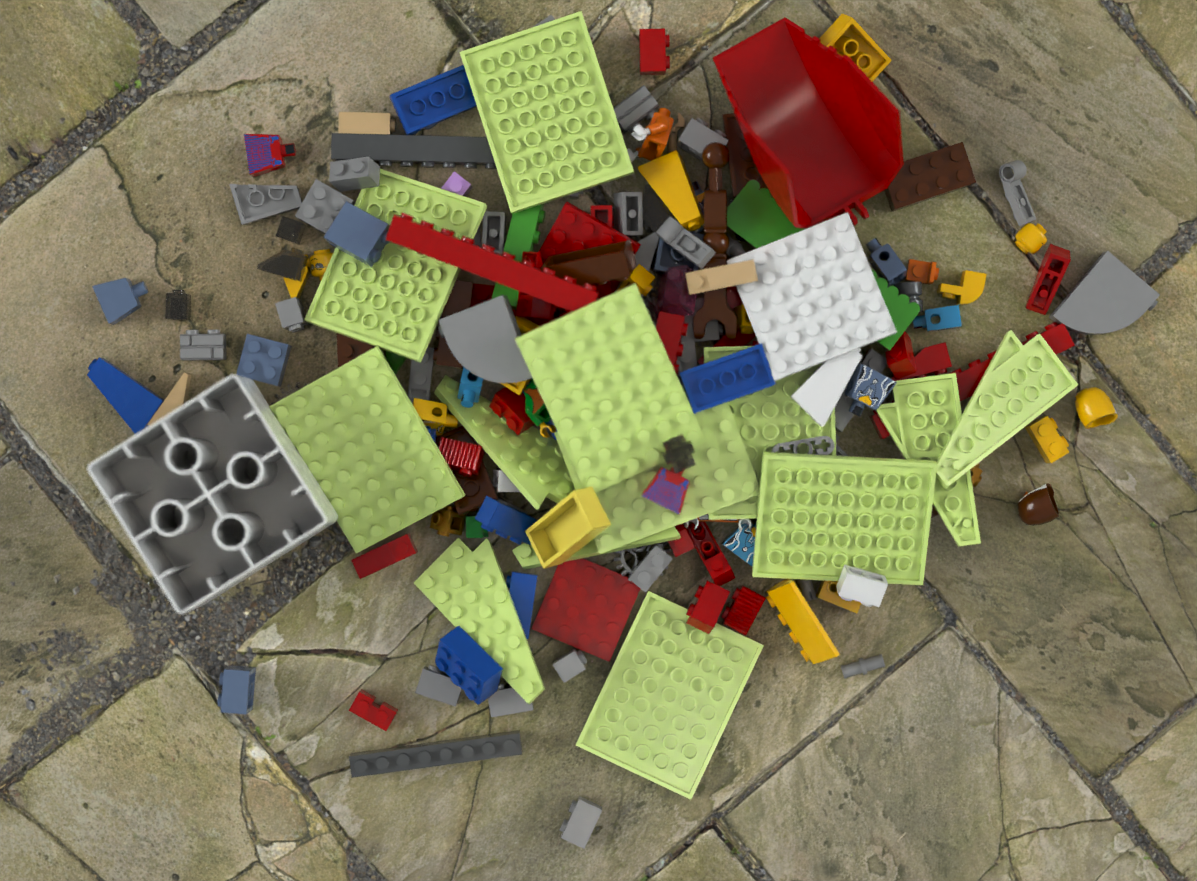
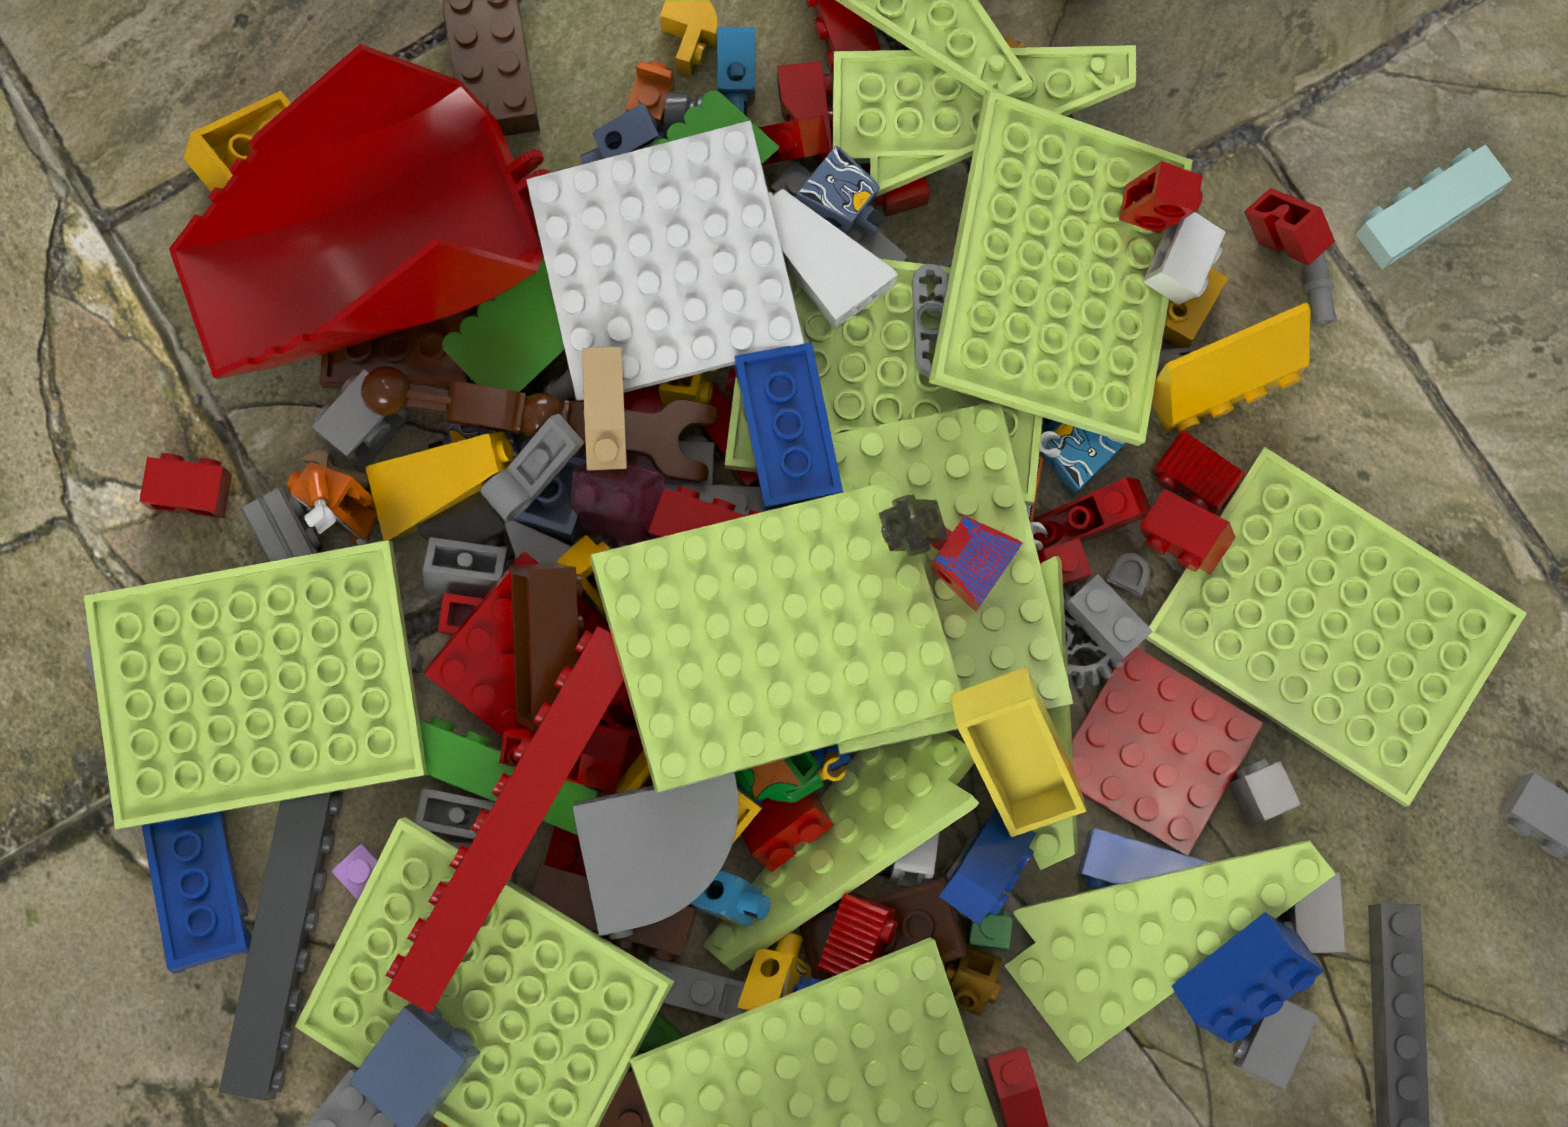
camera: 85 degrees left, 10 degrees down
light grey brick [329,156,380,192] -> none
tan brick [338,112,396,135] -> none
none -> light grey tile [1105,553,1150,598]
none -> red brick [1119,161,1203,234]
none -> red brick [1244,188,1335,265]
none -> light aqua brick [1356,144,1512,270]

